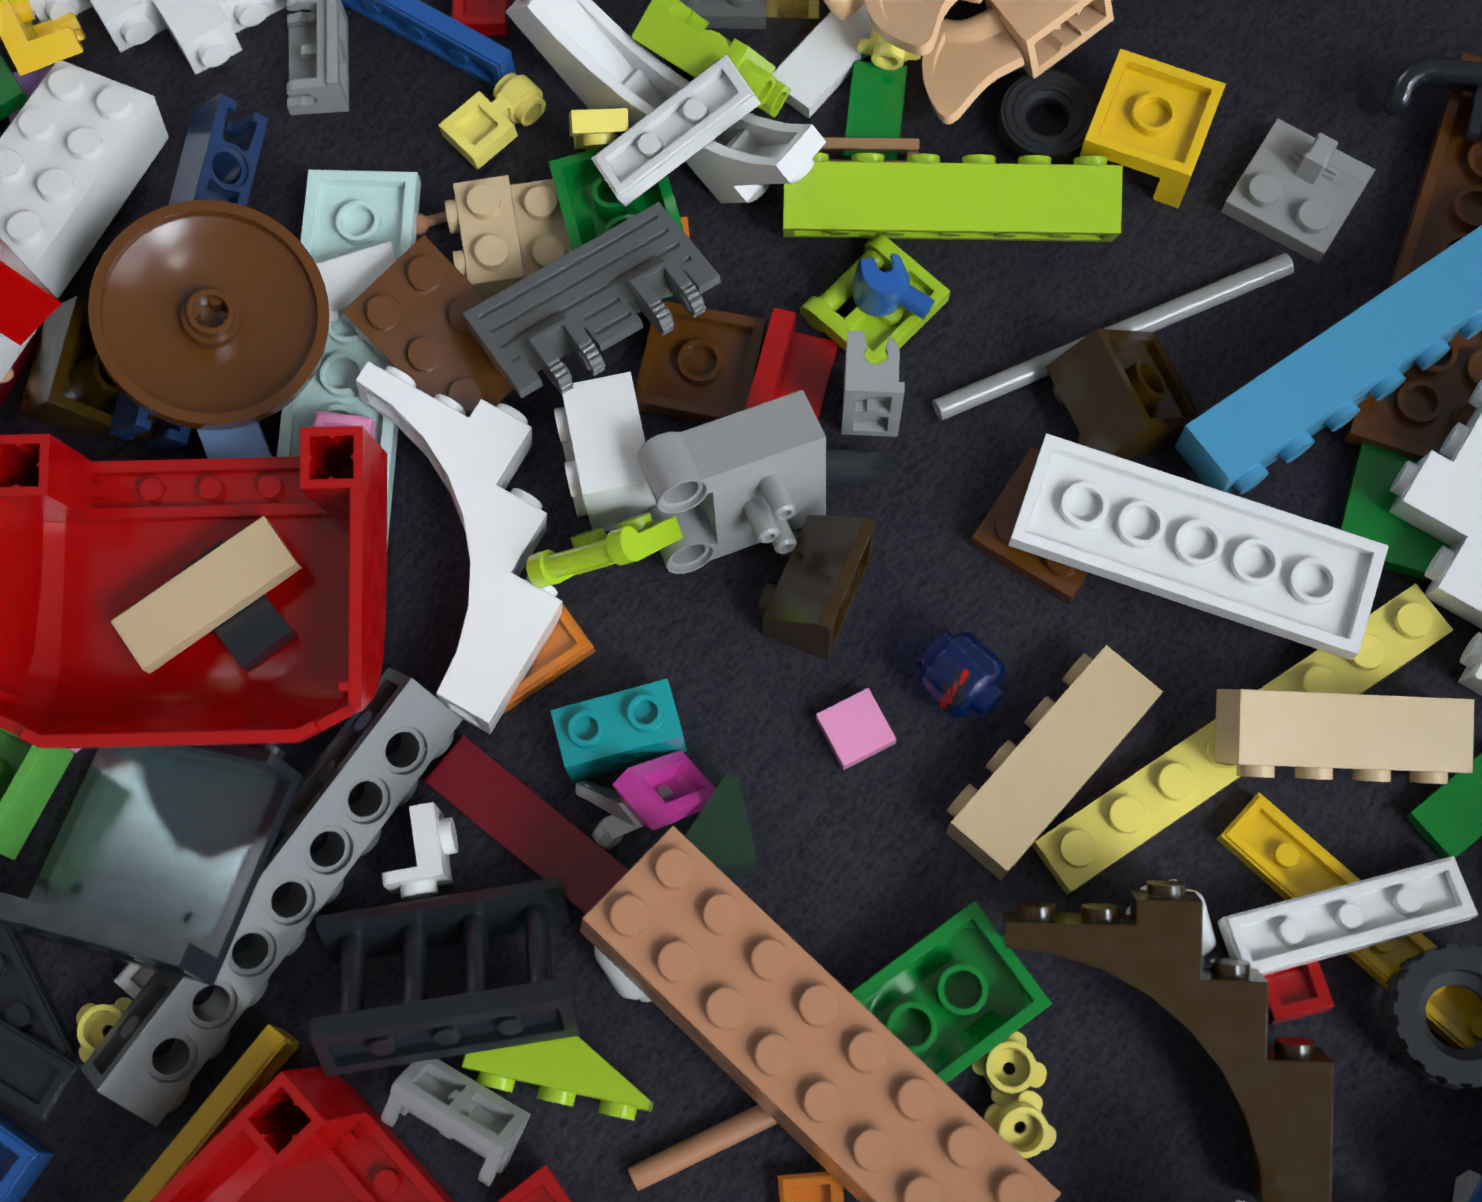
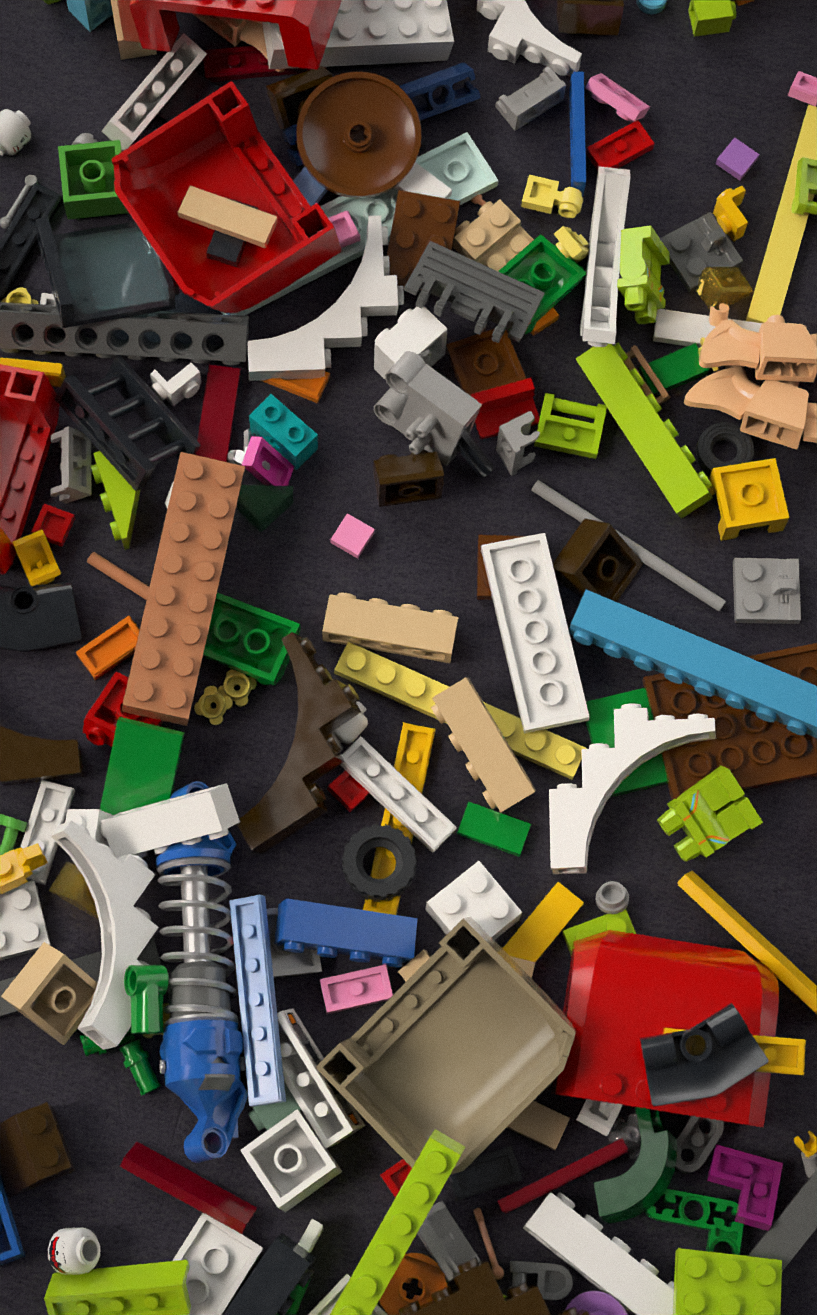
camera: 50 degrees right, 0 degrees up
lime plate [526,512,684,588] -> none
white tile [591,55,761,206] -> none
blue piece [852,253,935,320] -> none
clear blue head [917,631,1006,719] -> none

